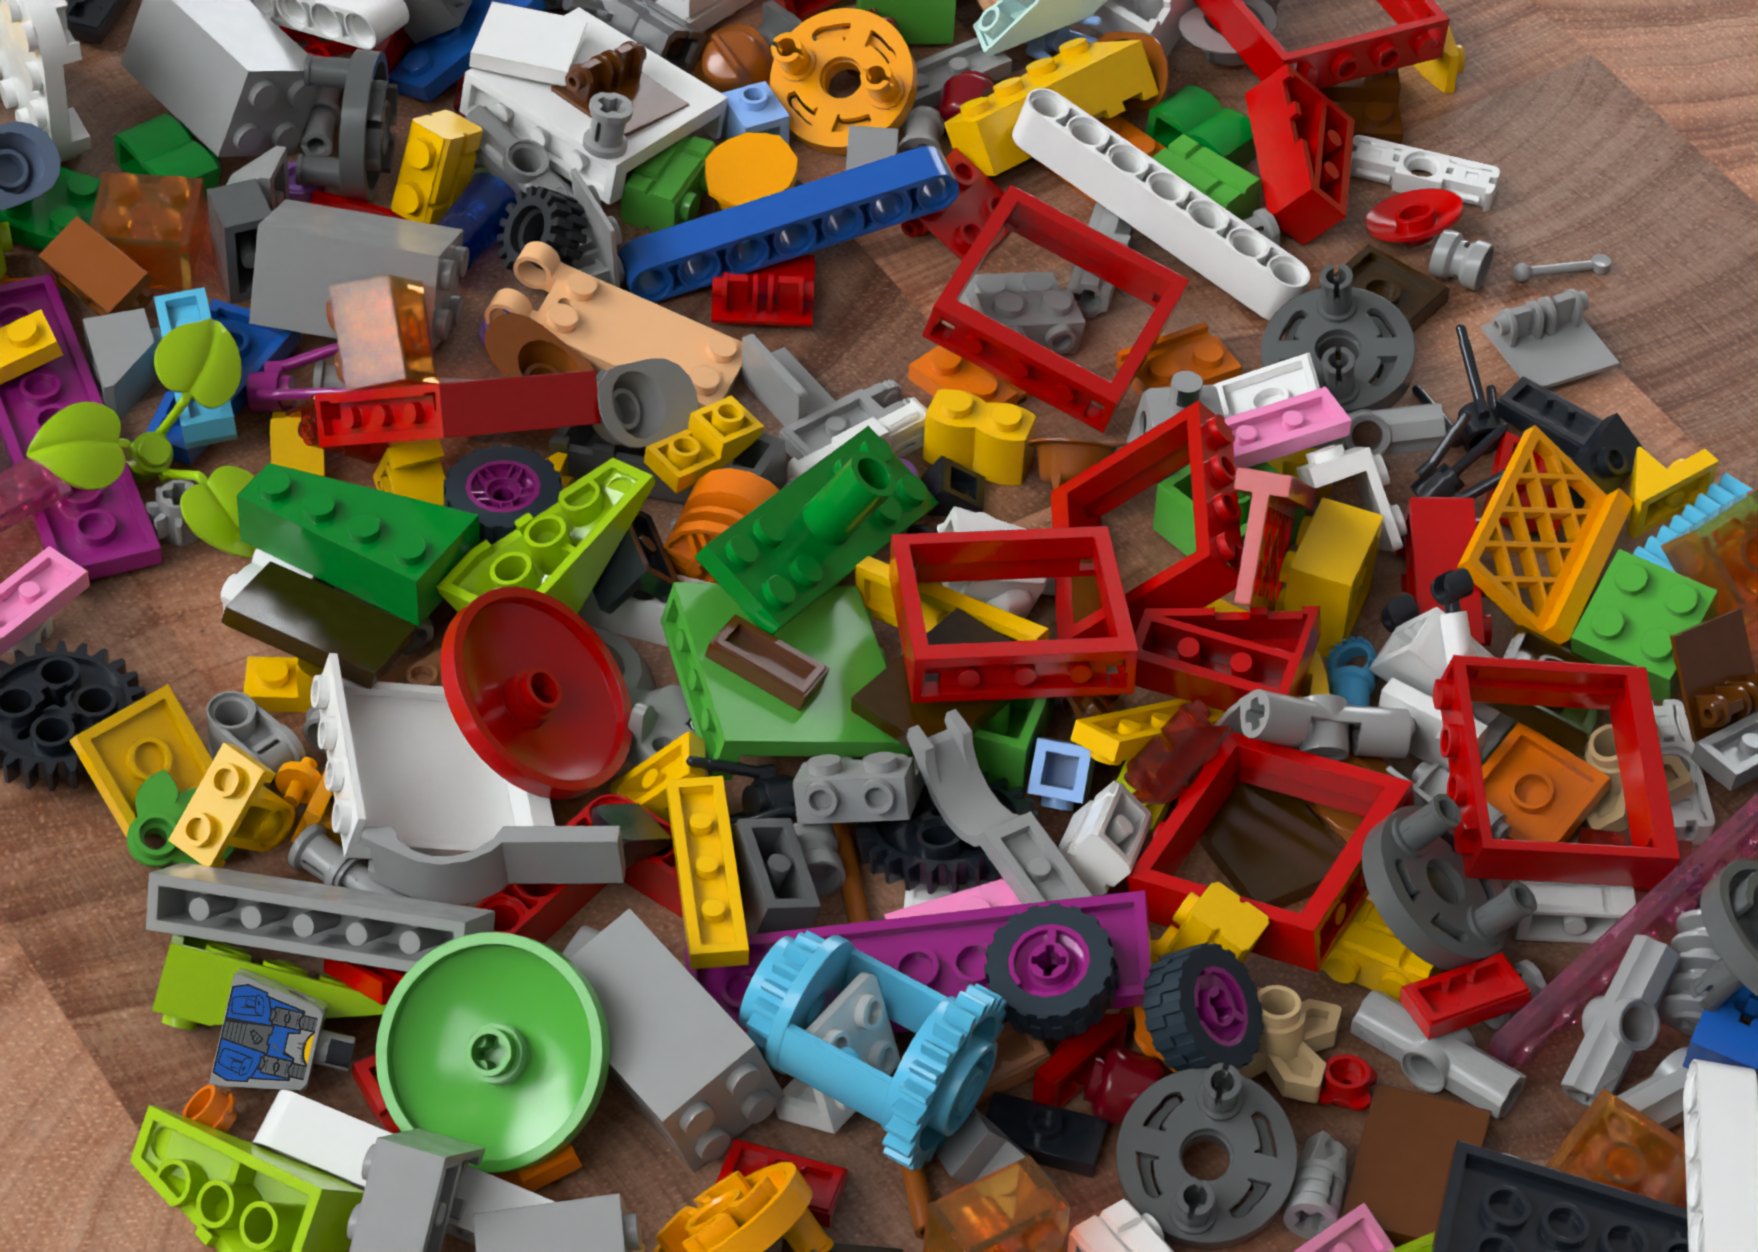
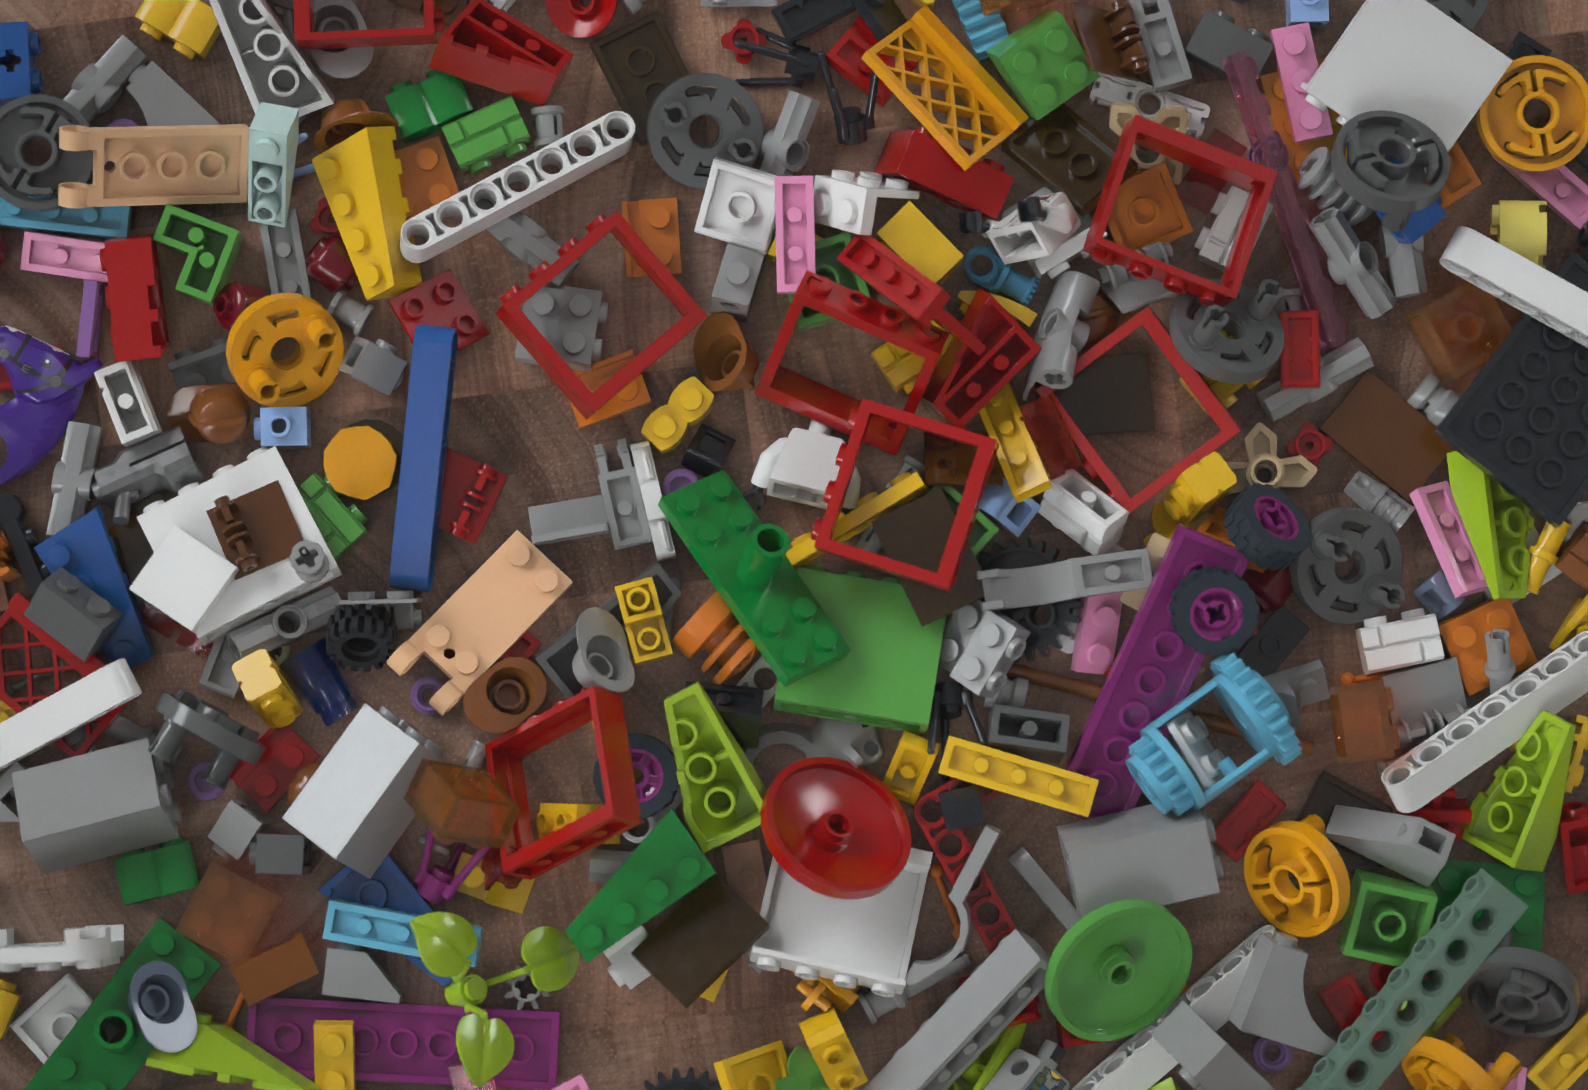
camera: 65 degrees left, 40 degrees up
light grey piece [206,690,306,789] -> none
reddish brown tile [705,614,830,711] -> none
none -> red plate [721,18,767,64]

